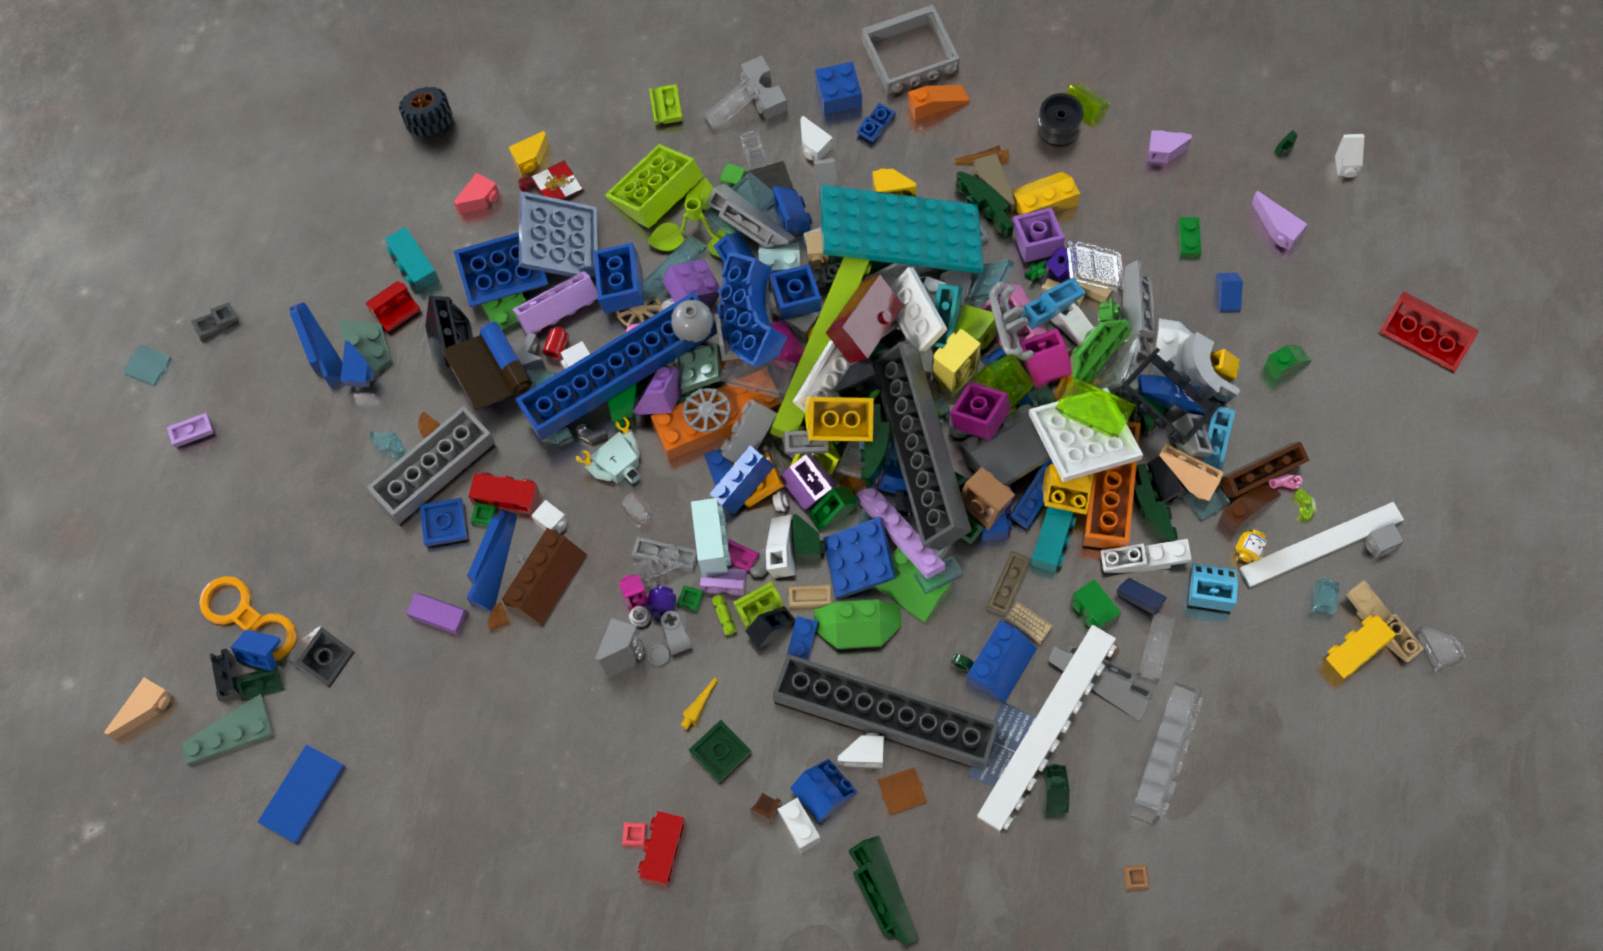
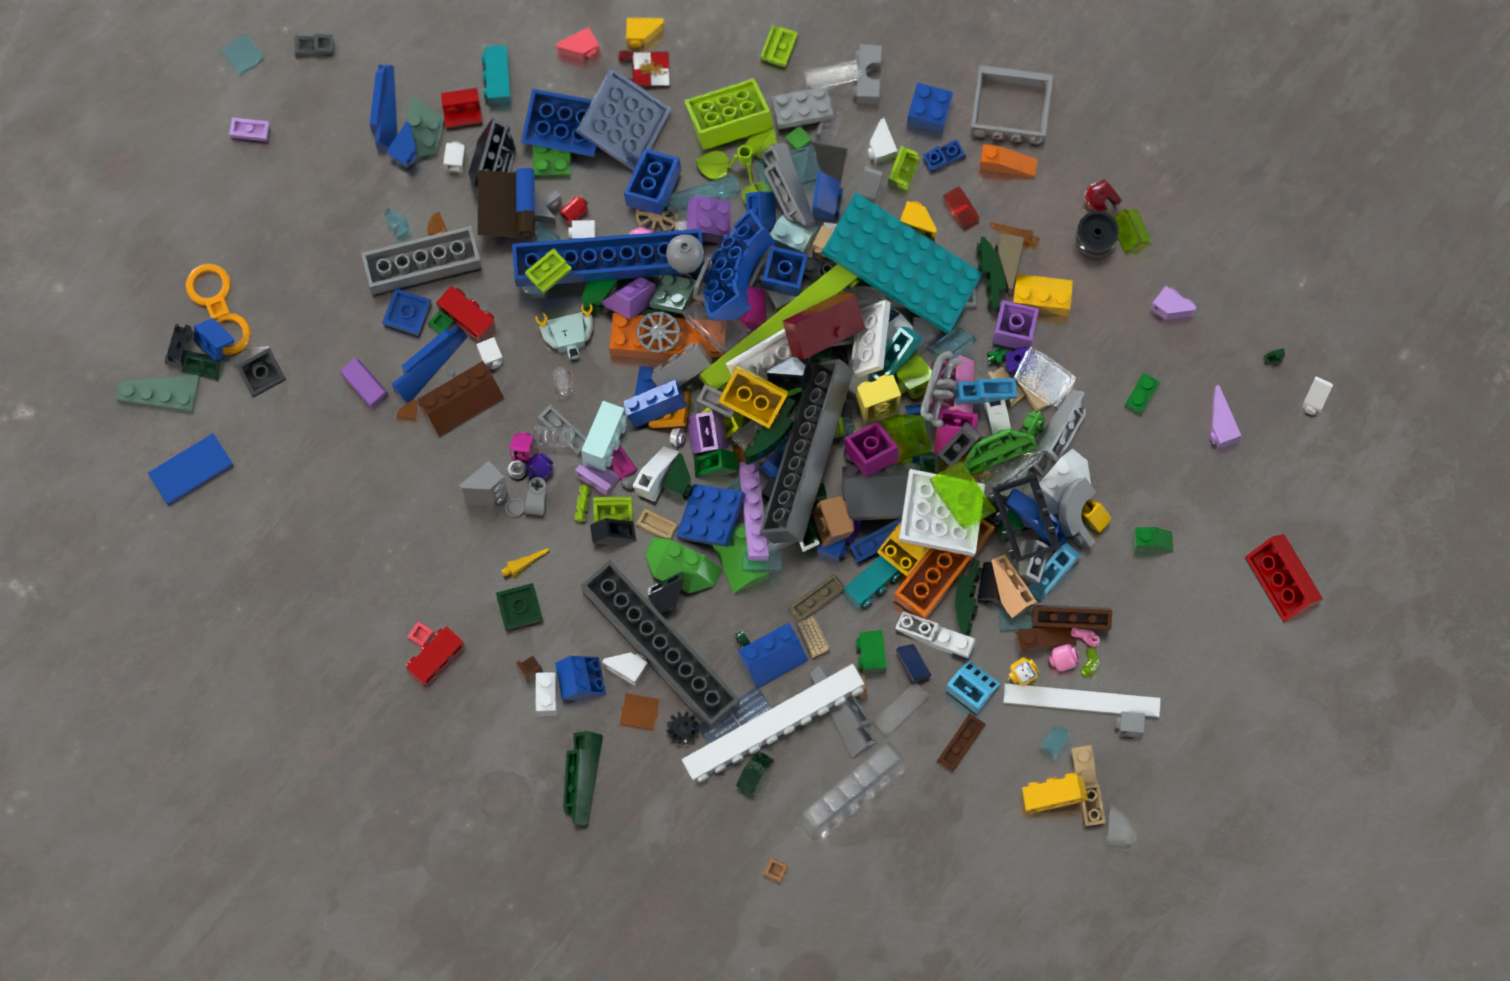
camera: 25 degrees right, 5 degrees up
light nougat slope [104,677,172,740] -> none
lavender brick [513,271,598,335] -> none
flat silver arm [576,424,608,443] -> none
green tile [676,585,704,613] -> none
blue plate [787,616,818,660] -> none
blue slope [1216,273,1243,311] -> none
none -> white brick [443,142,466,173]
none -> lime plate [525,248,572,294]
none -> black slope [648,571,684,614]
none -> black gear [666,711,699,744]
none -> light grey plate [772,86,834,129]
none -> lime hinge [888,146,920,192]
none -> reddish brown tile [937,713,986,772]
none -> dark grey brick [938,422,981,467]
none -> clear red slope [943,186,980,228]
none -> bright pink head [1049,644,1080,672]
none -> dark red helmet [1085,179,1122,212]

